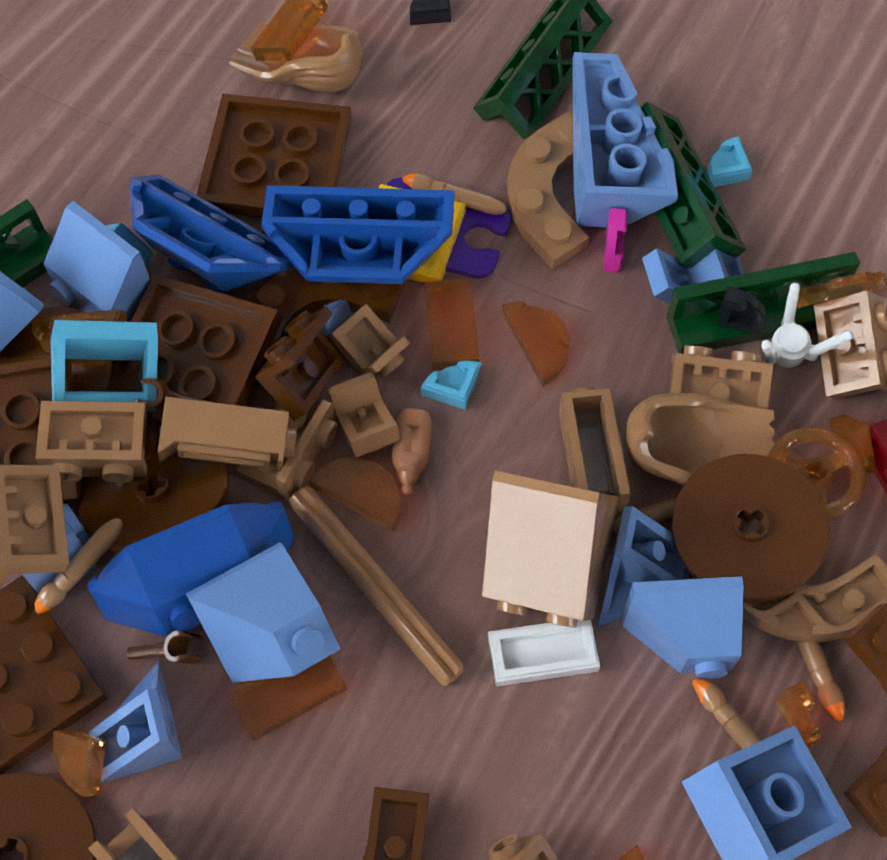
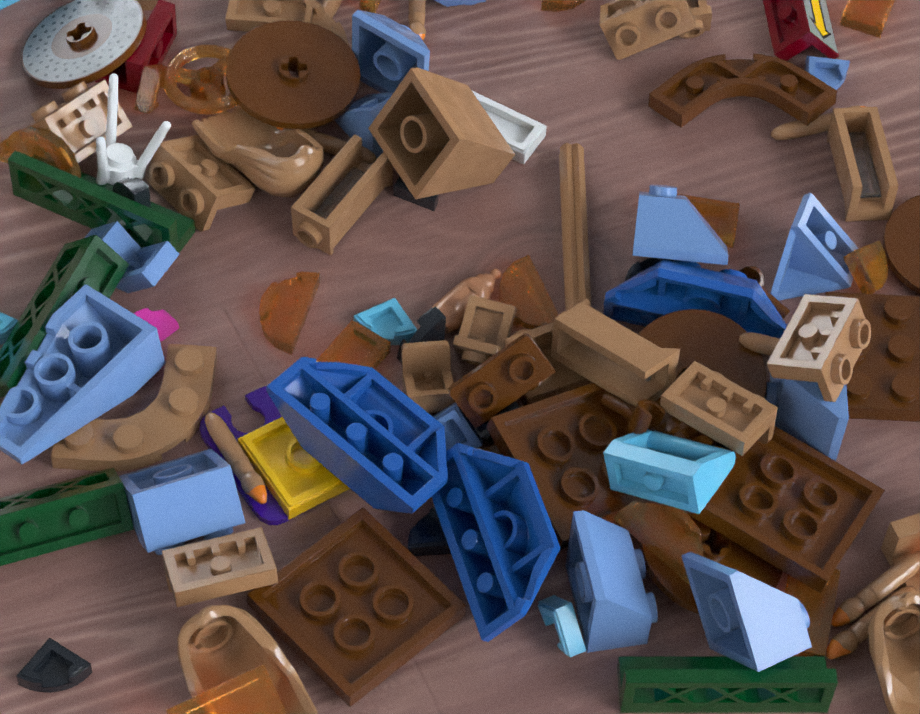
camera: 145 degrees left, 10 degrees down
none -> medium blue slope [119,449,246,555]
none -> medium nougat bracket [162,527,278,607]
none -> black tile [397,306,446,363]

